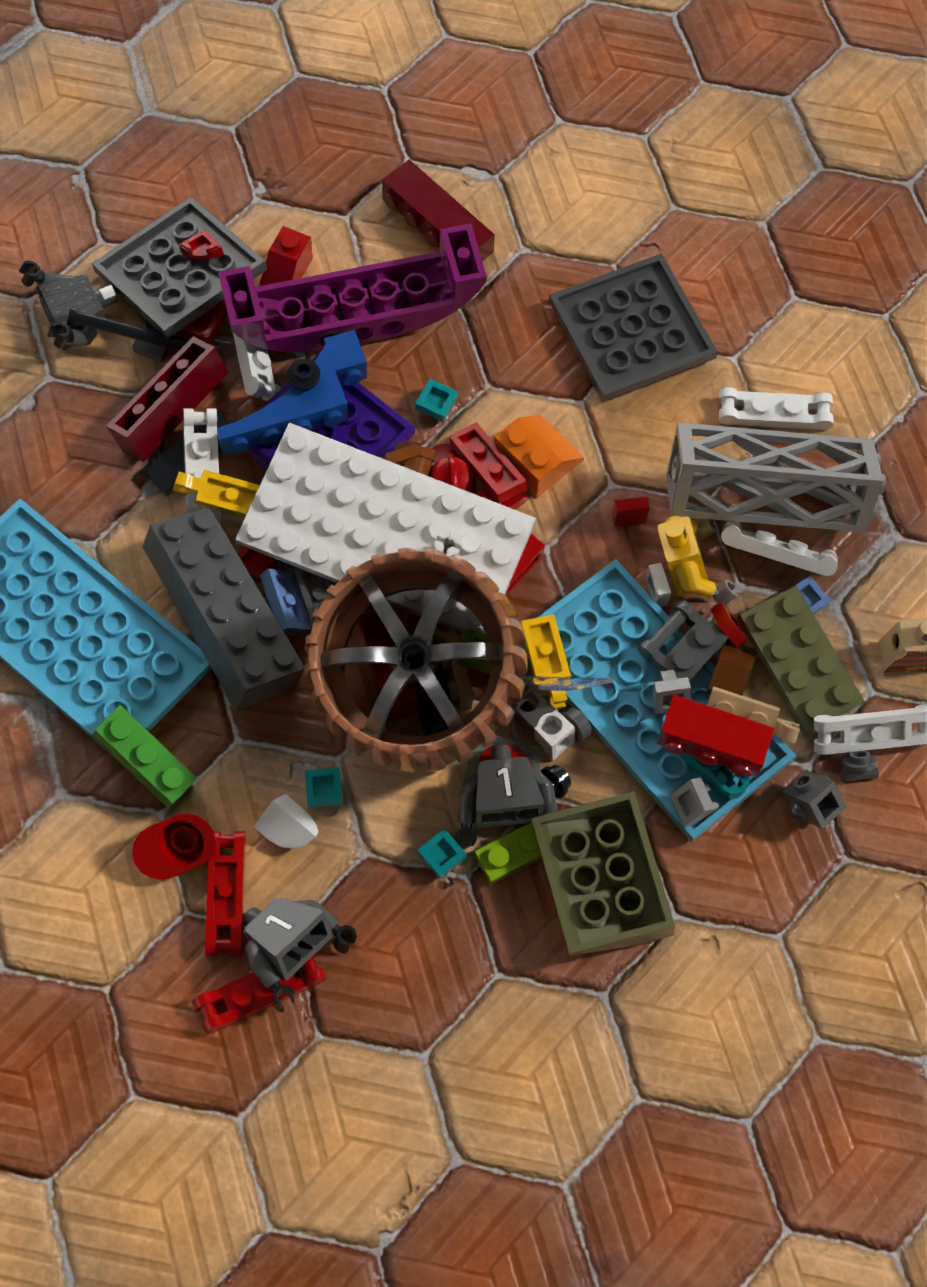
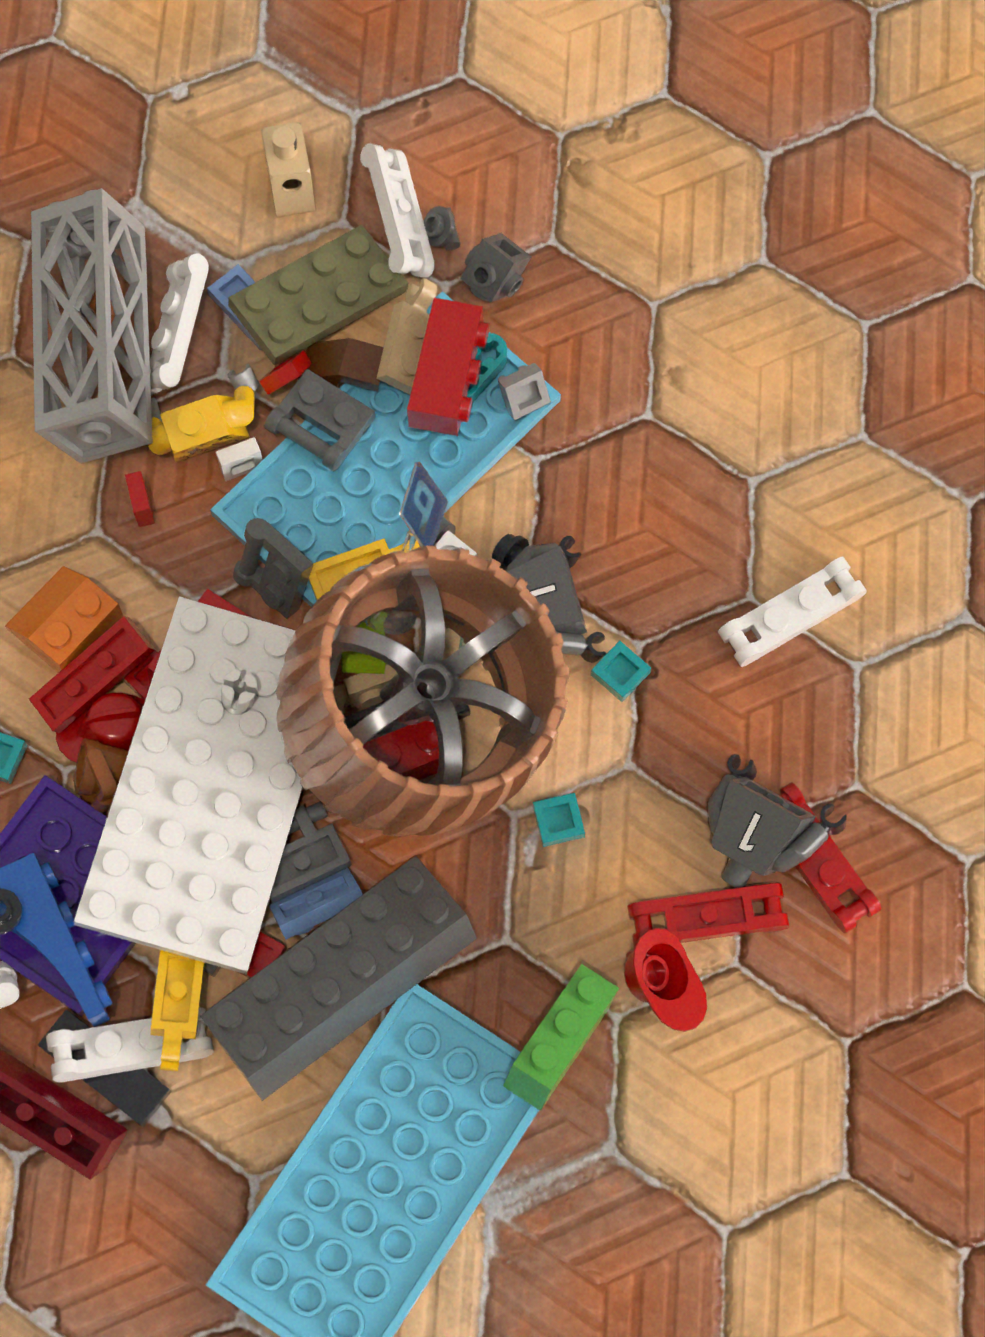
camera: 95 degrees left, 5 degrees up
white brick [254,794,318,849] -> none
lime plate [474,823,542,885] -> none
olive slope [531,791,675,956] -> none
light grey tile [652,670,691,715] -> none
none -> dark grey plate [233,518,313,619]
none -> white plate [718,557,867,667]

